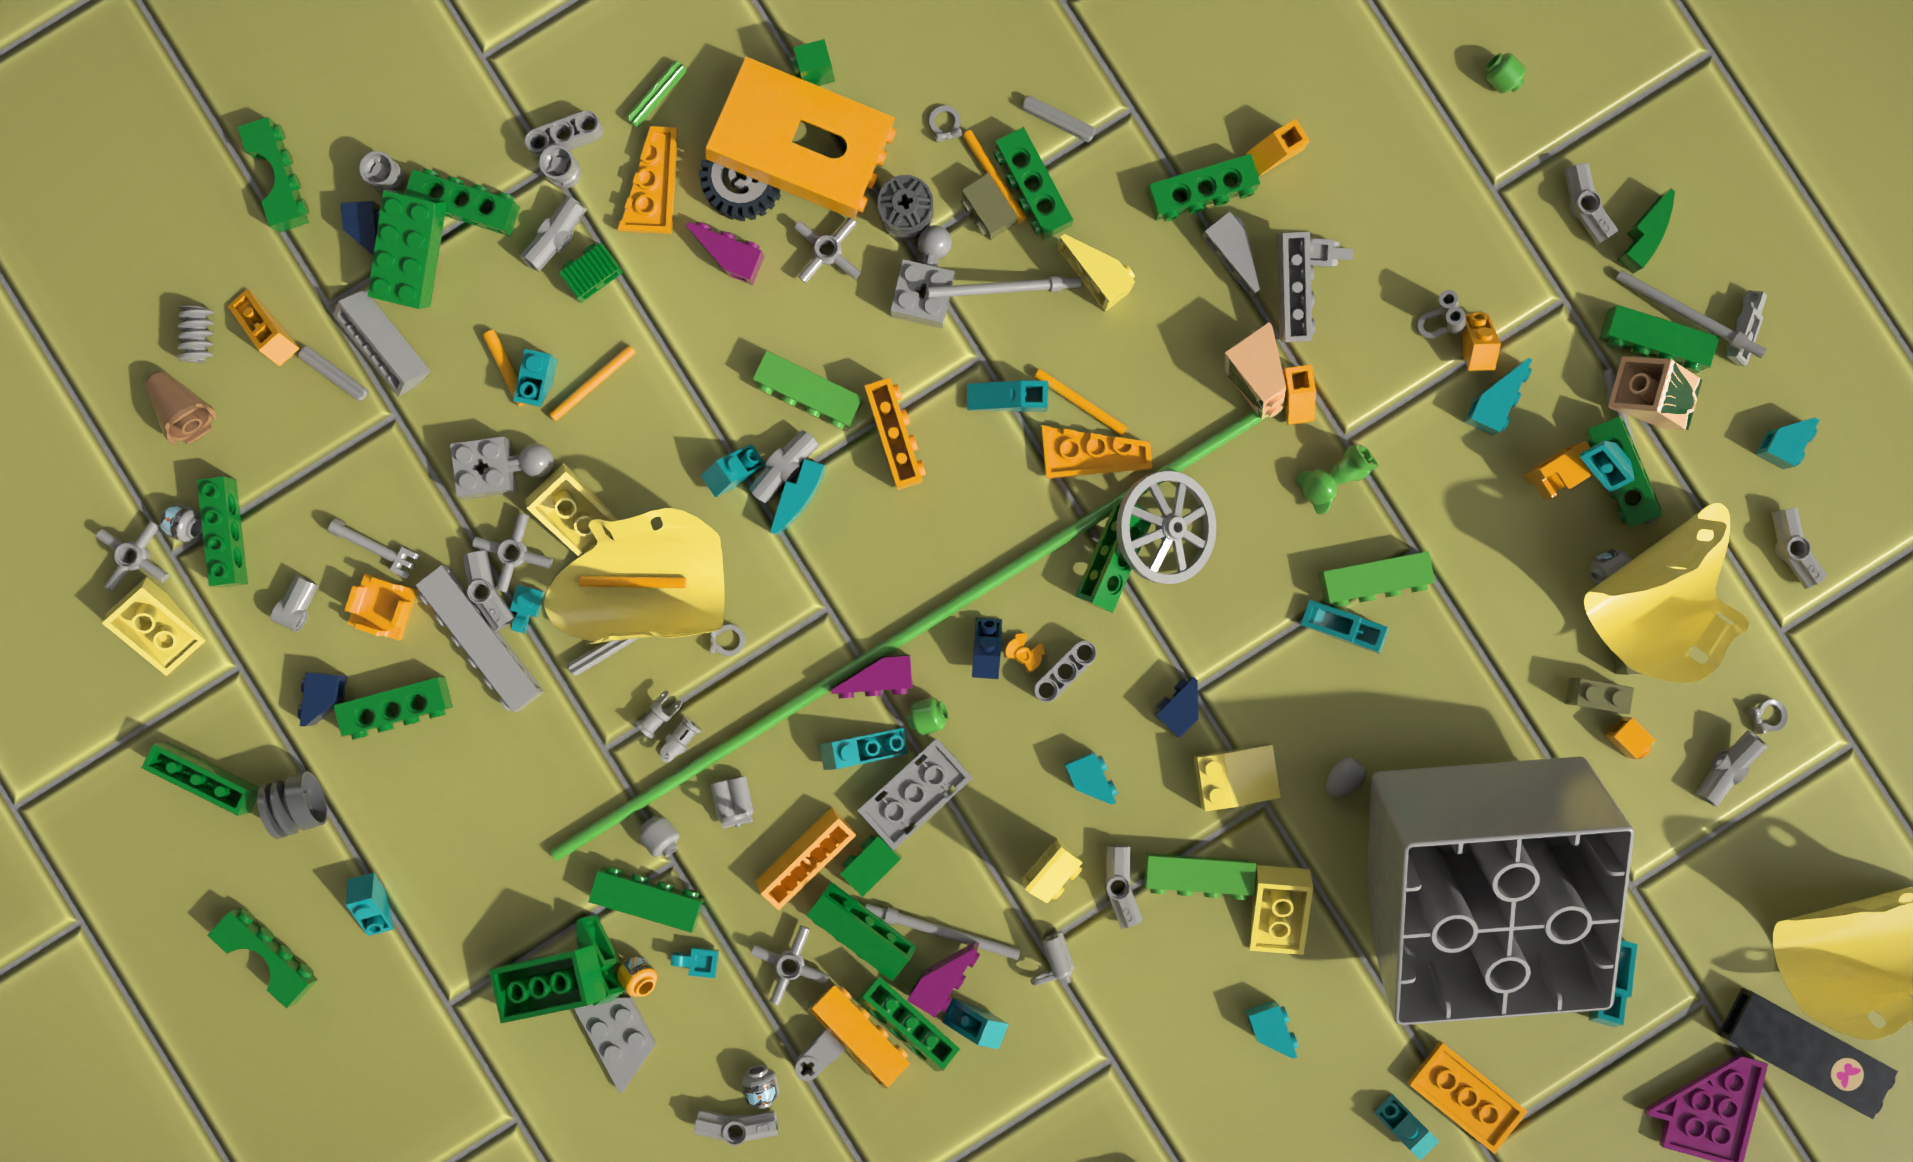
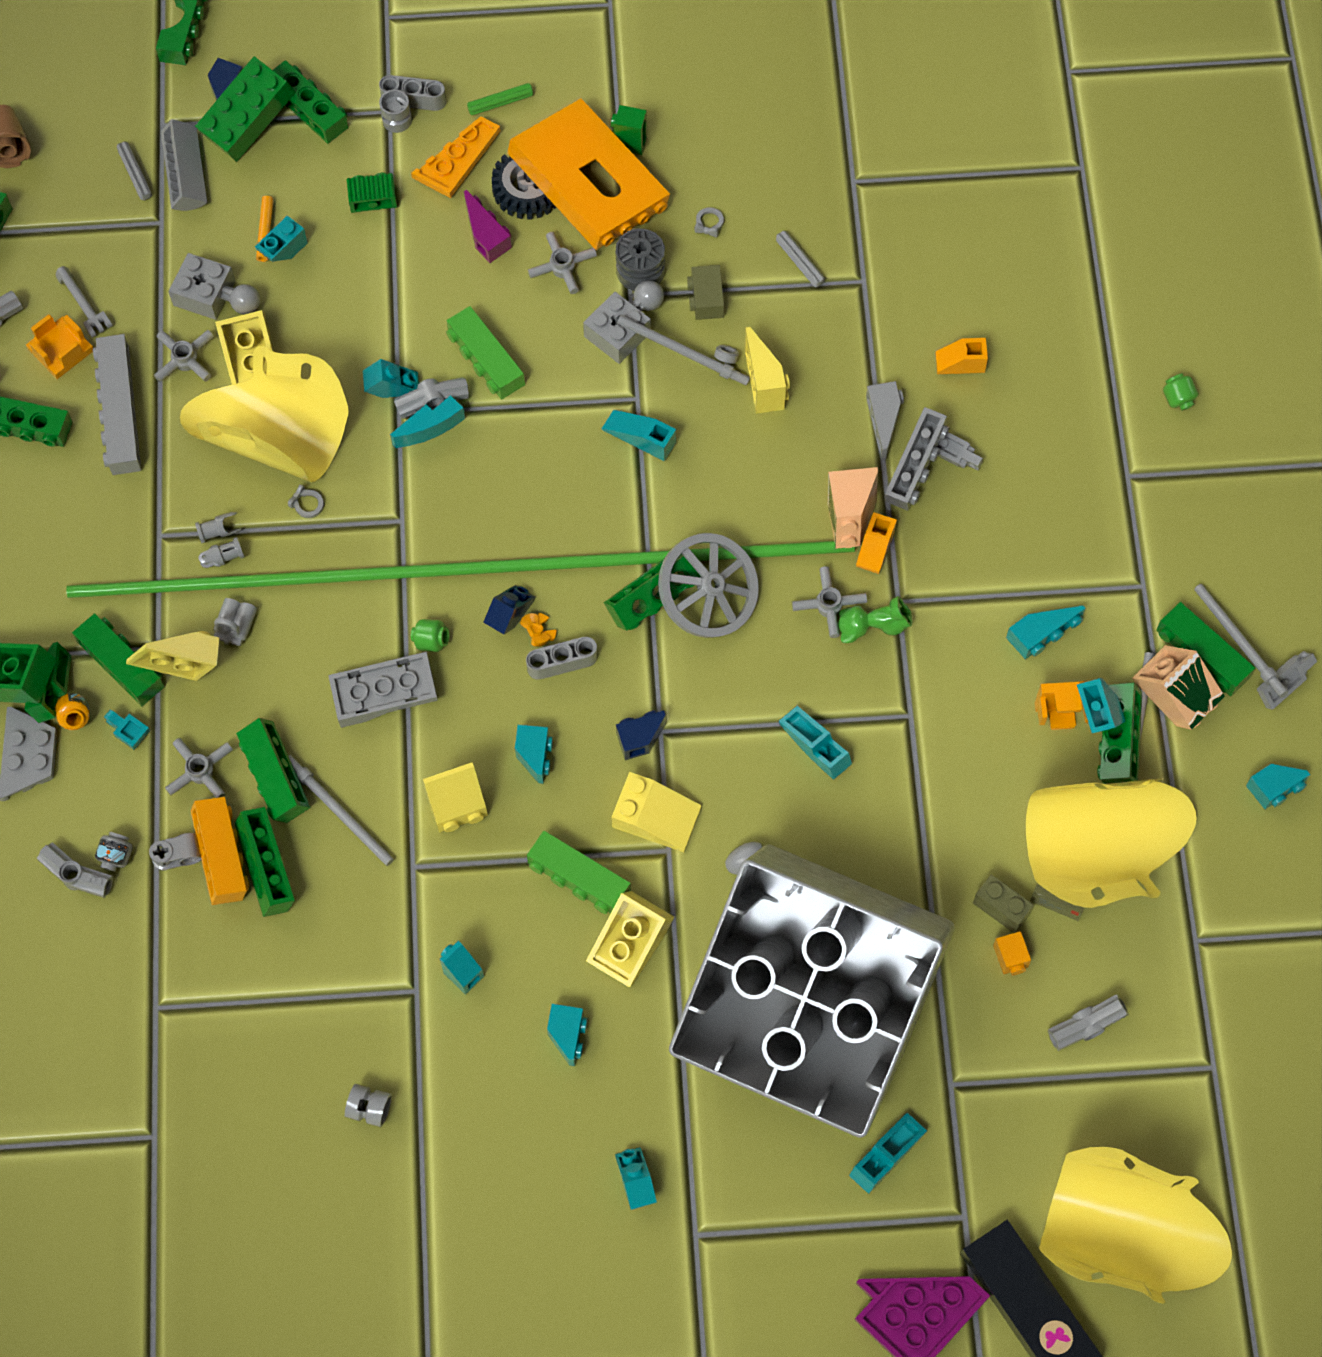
camera: 30 degrees right, 20 degrees down
light grey piece [177,306,214,363] -> none
light orange slope [228,289,299,366] -> none
light grey wheel [359,151,405,194] -> none
light grey piece [462,550,515,632] -> none
teal plate [510,585,545,634] -> none
light grey piece [520,195,587,272] -> none
light orange bar [549,345,636,421] -> none
light grey axle [568,638,639,676] -> none
light orange bar [579,576,687,588] -> none
light grey head [639,816,680,857] -> none
light orange brick [755,807,856,910] -> none
teal slope [819,728,908,770] -> none
magenta slope [832,656,913,699] -> none
green piece [840,834,902,897] -> none
light orange brick [864,378,926,490] -> none
magenta slope [907,941,980,1017] -> none
teal slope [942,998,1009,1049] -> none
light orange bar [962,130,1027,224] -> none
green brick [993,127,1073,240] -> none
light grey piece [1030,931,1074,985] -> none
light orange bar [1034,369,1127,436] -> none
light orange wing [1041,425,1152,479] -> none
light grey piece [1104,845,1143,929] -> none
green brick [1147,154,1261,222] -> none
bright green brick [1318,551,1435,608] -> none
light orange plate [1407,1041,1528,1154] -> none
light grey piece [1418,290,1466,339] -> none
light orange slope [1461,312,1501,371] -> none
light grey piece [1564,163,1618,245] -> none
green slope [1618,188,1675,274] -> none
light grey piece [1747,699,1788,734] -> none
light grey piece [1771,507,1827,589] -> none
none -> light yellow slope [126,631,219,681]
none -> teal slope [440,941,484,995]
none -> light grey tile [714,345,739,363]
none -> light grey bar [792,566,867,638]

